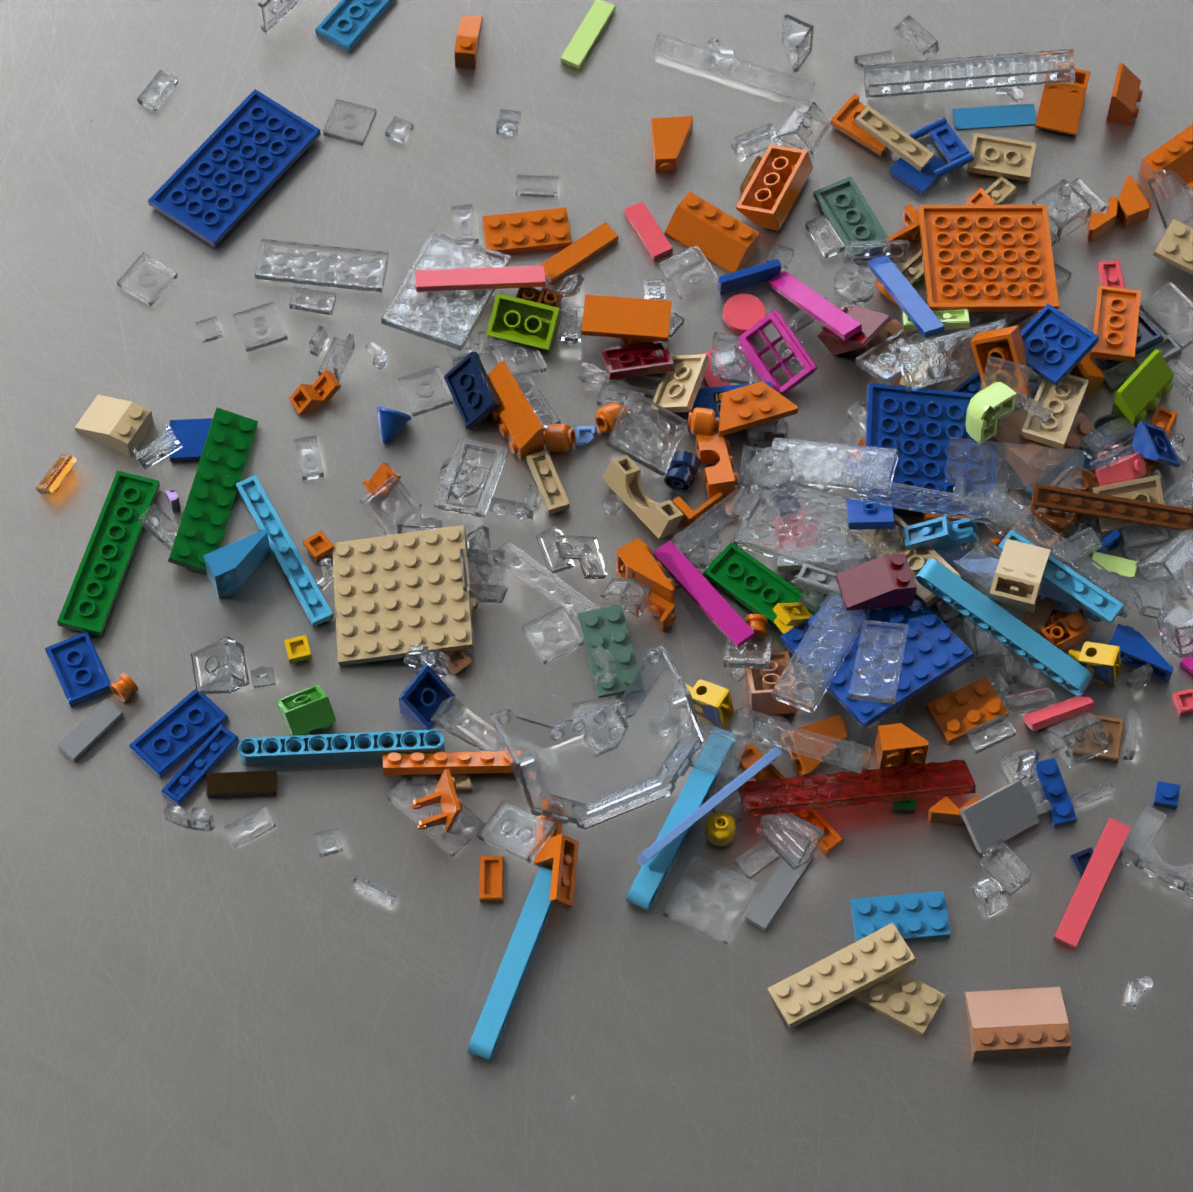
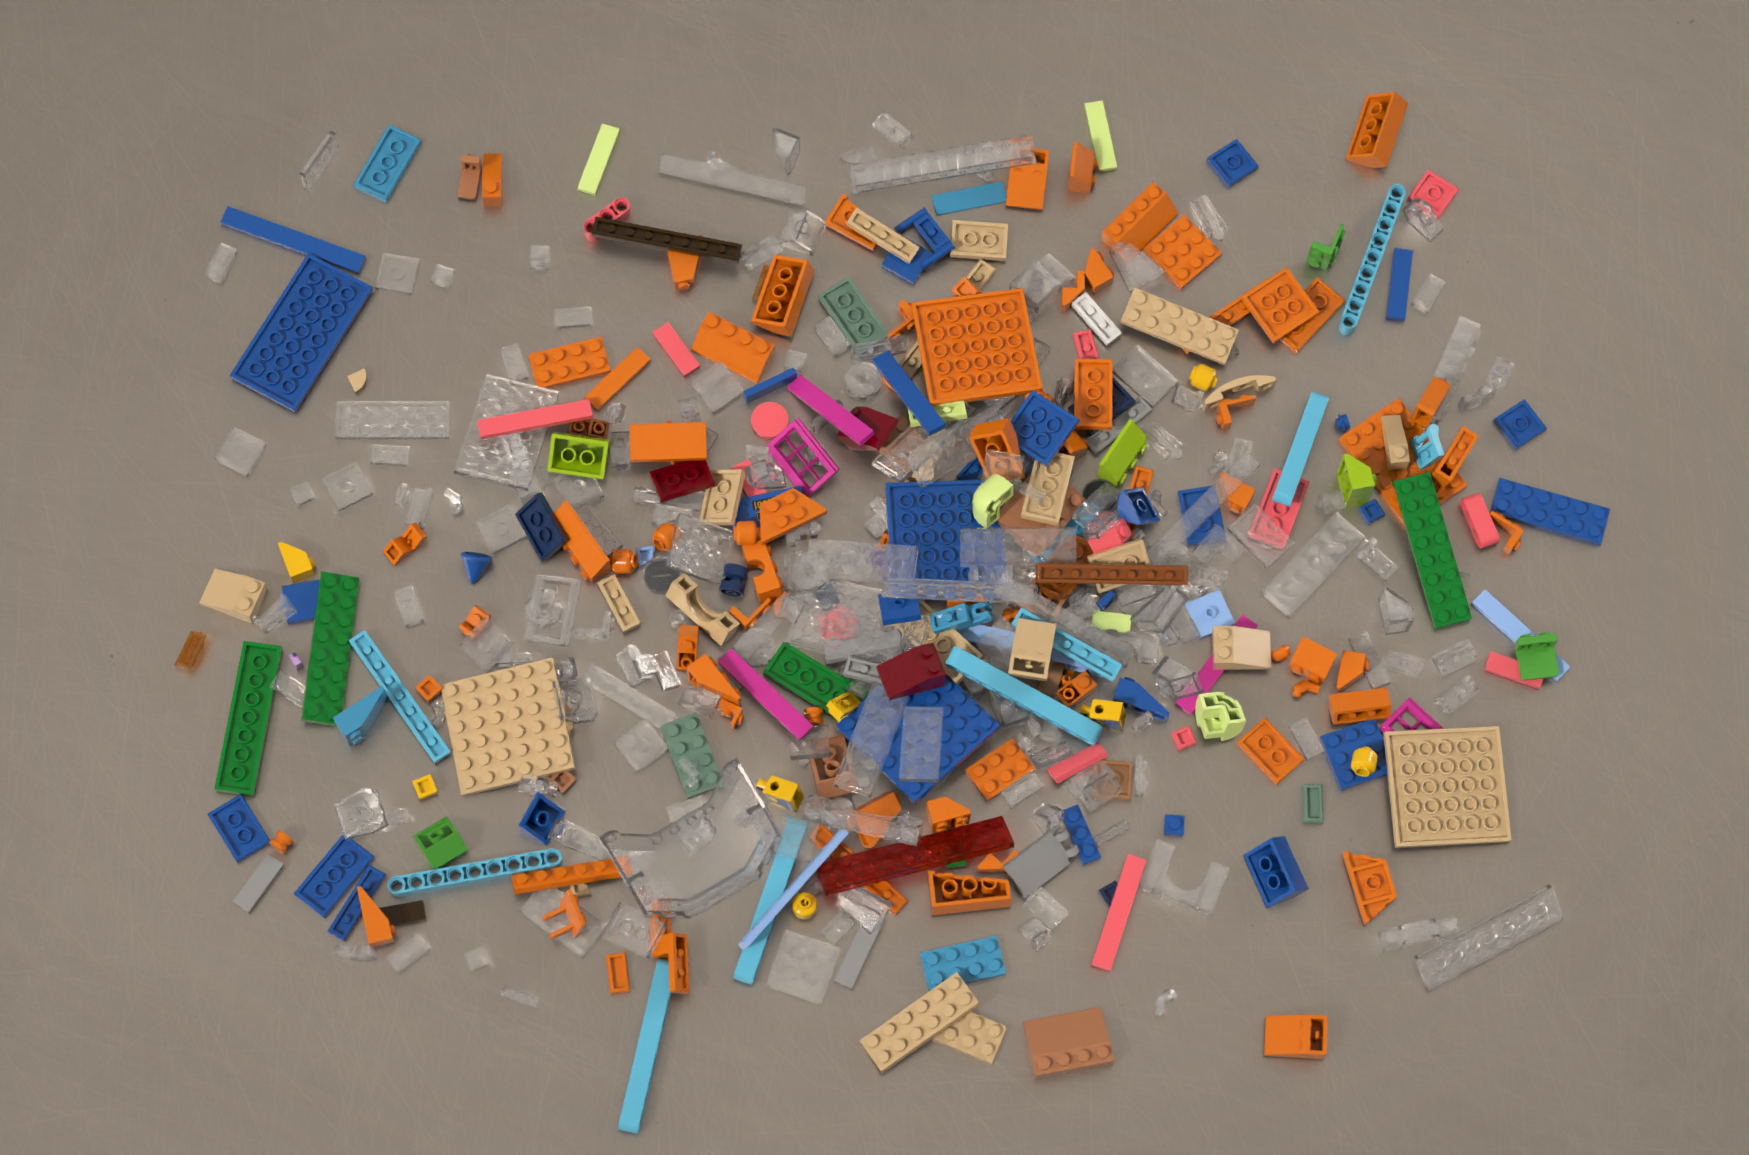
camera: 10 degrees left, 10 degrees up
none -> blue tile [220,206,366,274]
none -> yellow slope [278,542,316,583]
none -> tan tile [347,369,367,394]
none -> orange slope [357,886,396,948]
none -> nougat bracket [457,154,482,200]
none -> coral beam [583,198,631,241]
none -> dark brown tile [592,217,742,264]
none -> clear tile [643,556,681,594]
none -> orange slope [677,625,699,670]
none -> orange wedge [928,870,1011,915]
none -> clear cone [1054,377,1074,407]
none -> white plate [1071,292,1122,346]
none -> yellowish green tile [1084,100,1117,172]

